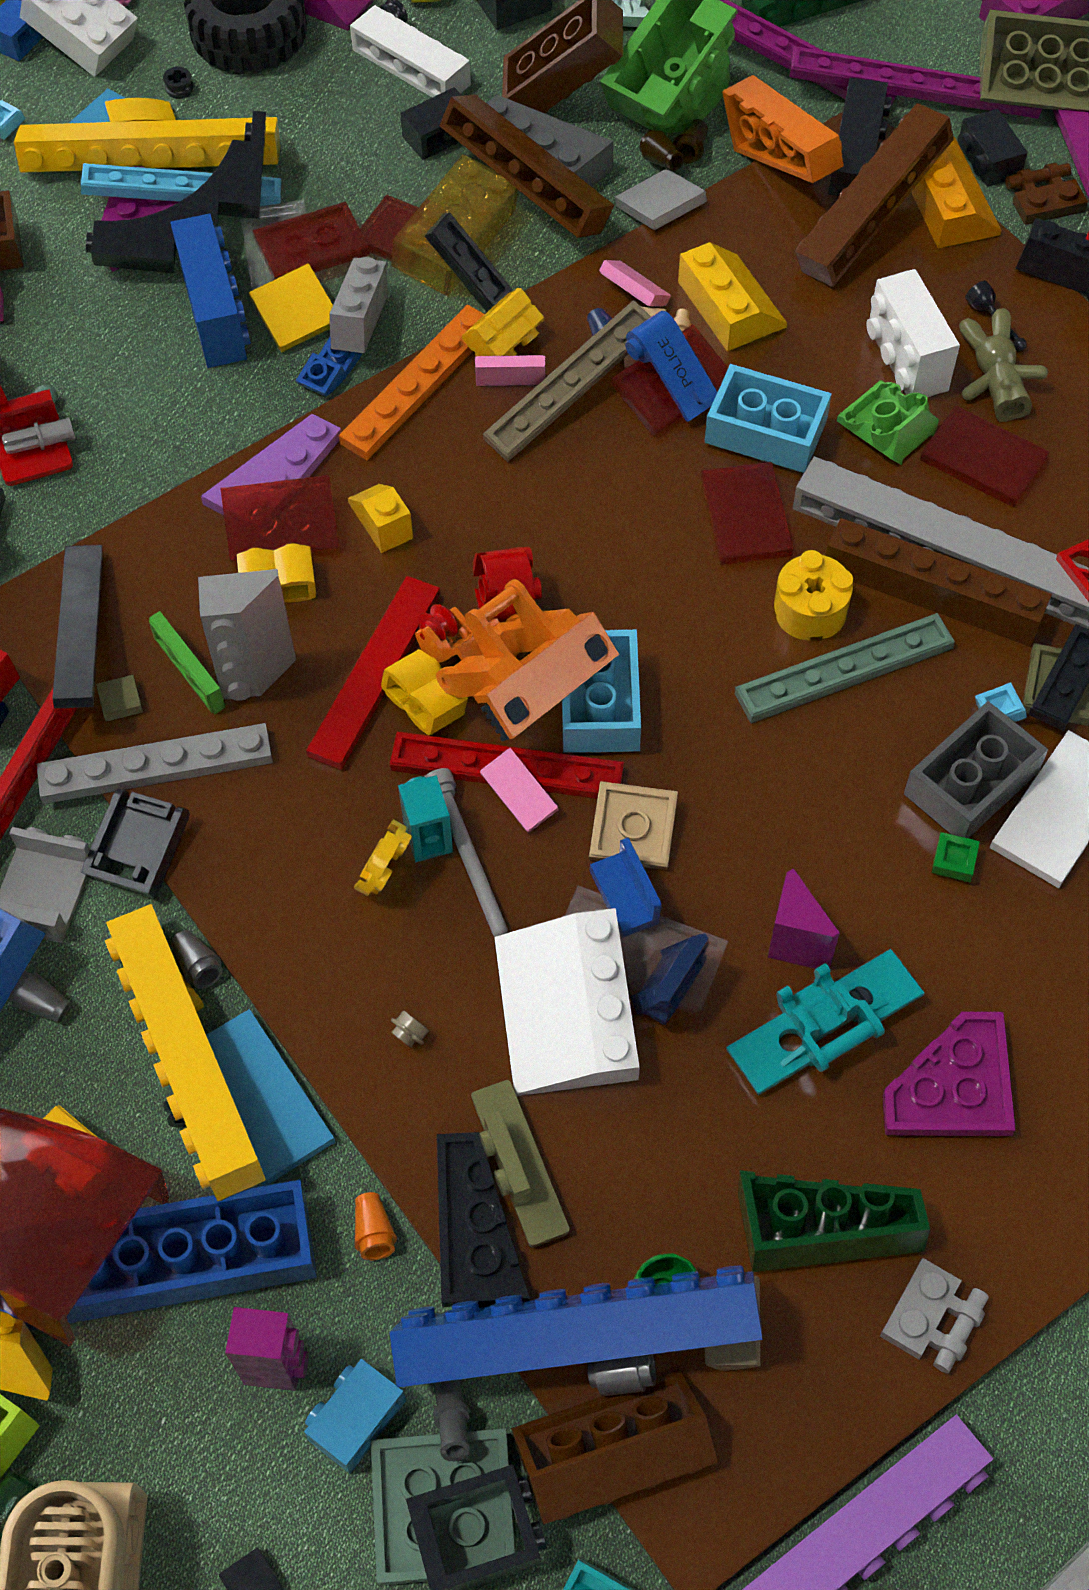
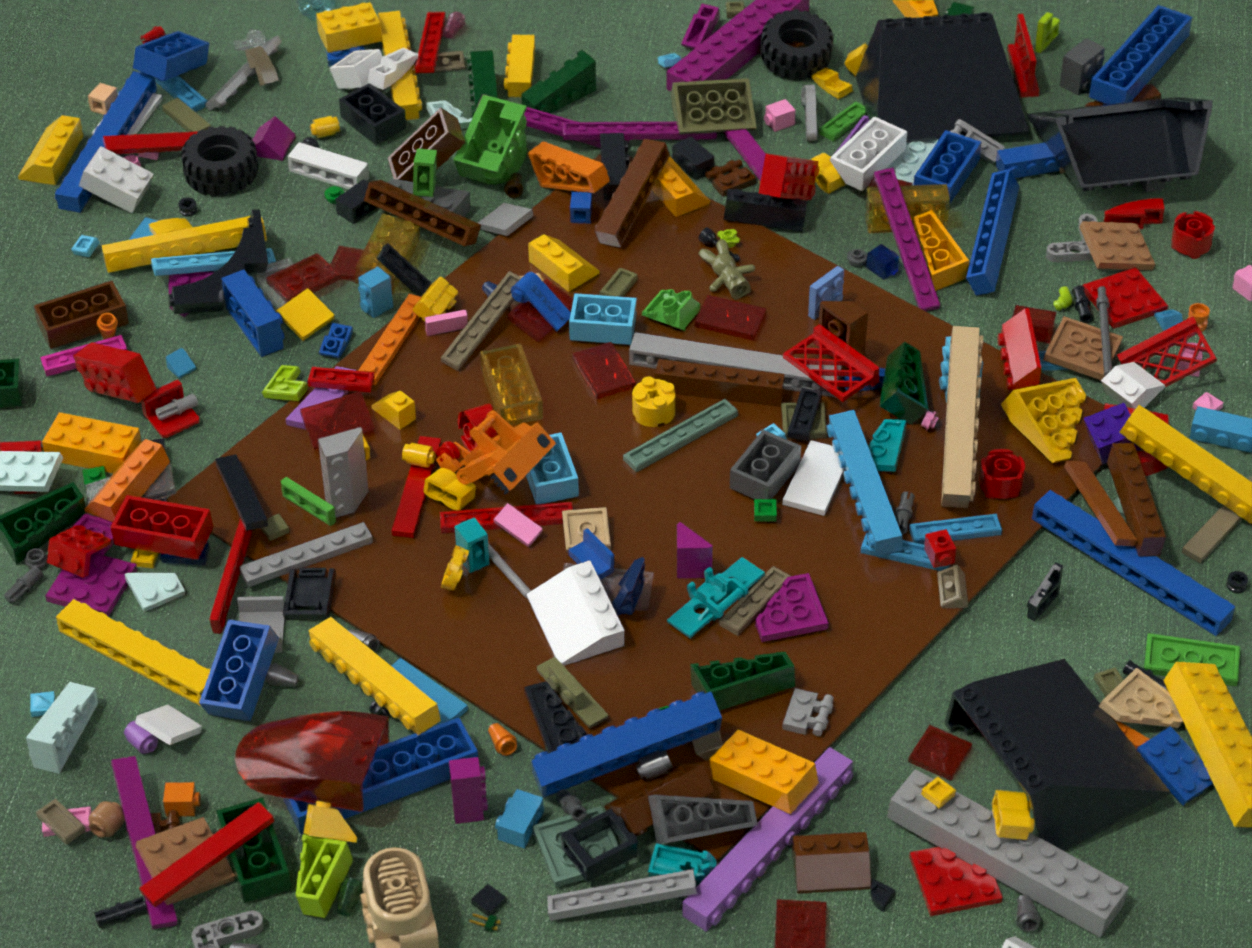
camera: 15 degrees left, 15 degrees down
light grey brick [329,257,387,353] -> none
dark tan plate [391,1010,429,1048] -> none
bright pink tile [599,260,671,307] -> none
dark brown cone [639,130,684,171] -> none
white brick [866,269,960,397] -> none
none -> dark azure slope [166,348,196,379]
none -> lime tile [262,365,309,401]
none -> red tile [307,367,375,393]
none -> green plate [324,186,344,204]
none -> dark azure brick [358,267,393,318]
none -> yellow brick [402,443,436,468]
none -> bright green brick [413,148,437,197]
none -> clear yellow brick [480,343,543,426]
none -> blue brick [570,192,592,224]
none -> olive tile [600,268,638,297]
none -> dark grey wedge [648,795,757,844]
none -> light orange brick [709,730,819,814]
none -> lime plate [717,229,739,248]
none -> dark tan tile [719,566,791,636]

